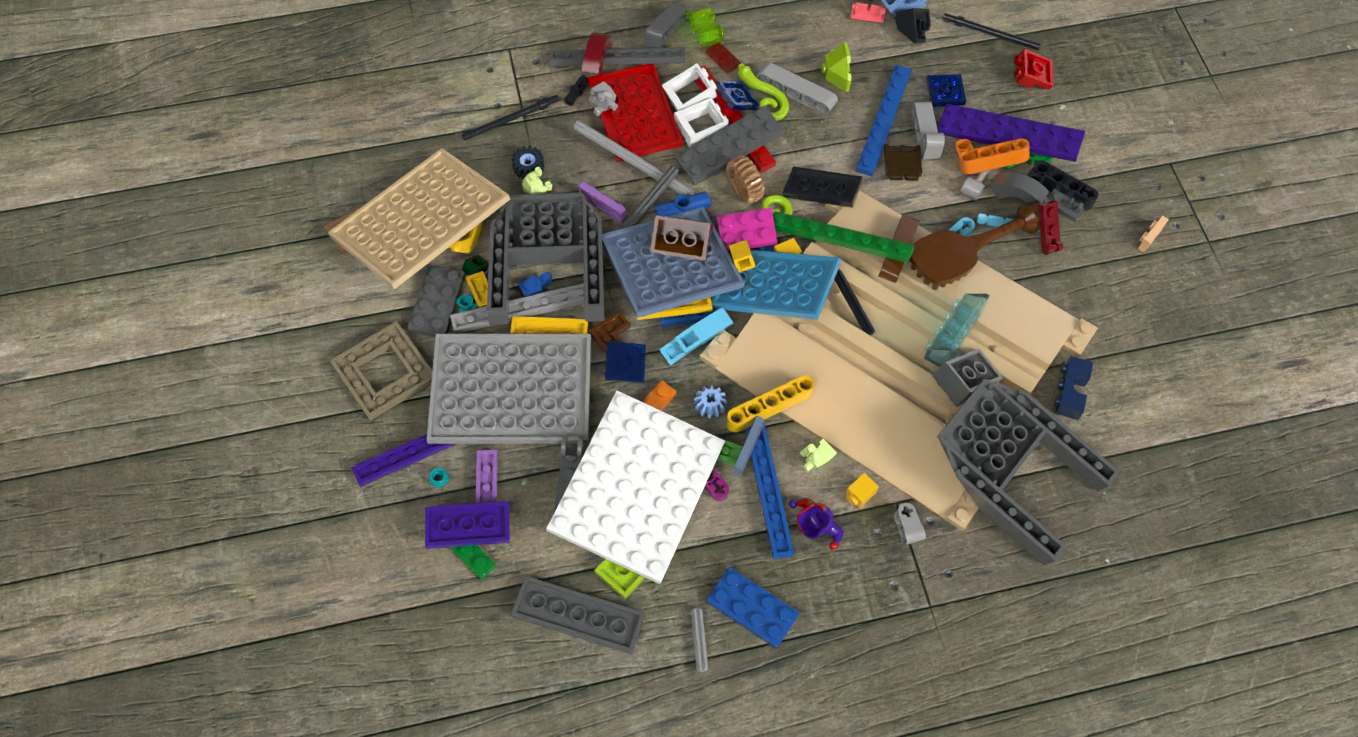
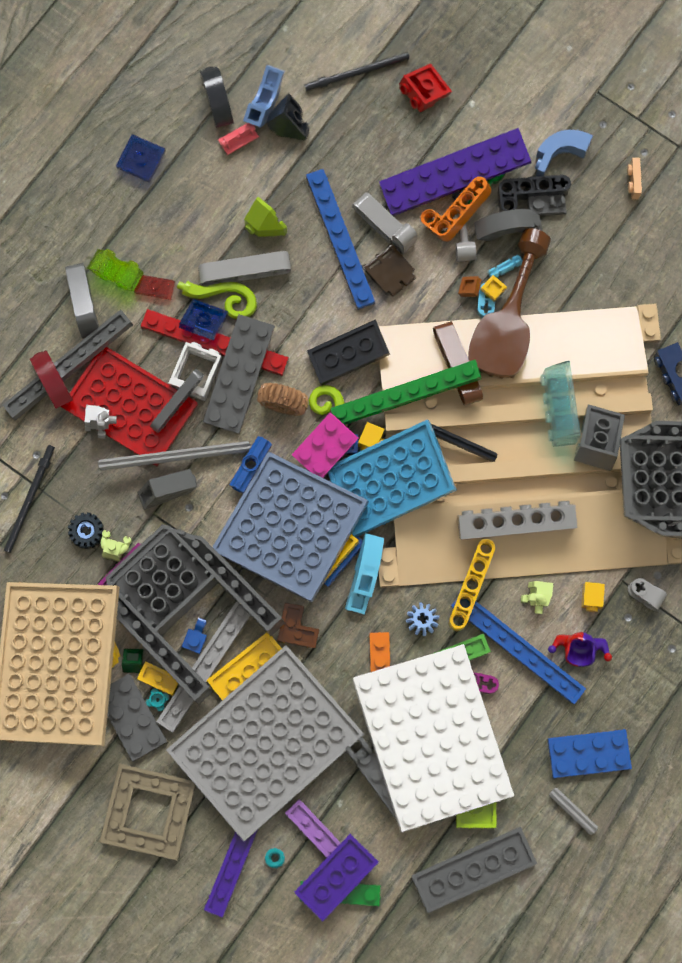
camera: 40 degrees left, 15 degrees up
black axle [564,75,588,106] -> none
medium lavender plate [578,182,626,224] -> none
clear blue plate [605,341,646,383] -> none
dark grey axle [618,166,679,230] -> none
slope [650,215,714,261] -> none
white window [662,63,717,111] -> none
yellow brick [729,239,756,273] -> none
sand blue tile [733,416,764,477] -> none
clear blue plate [926,74,966,107] -> none
dark red plate [1038,201,1063,255] -> none
none -> dark grey slope [137,469,197,510]
none -> dark grey beam [150,369,204,433]
none -> light grey brick [457,501,577,539]
none -> dark orange plate [458,276,482,297]
none -> yellow tile [480,275,507,302]
none -> medium blue arch [535,130,593,177]

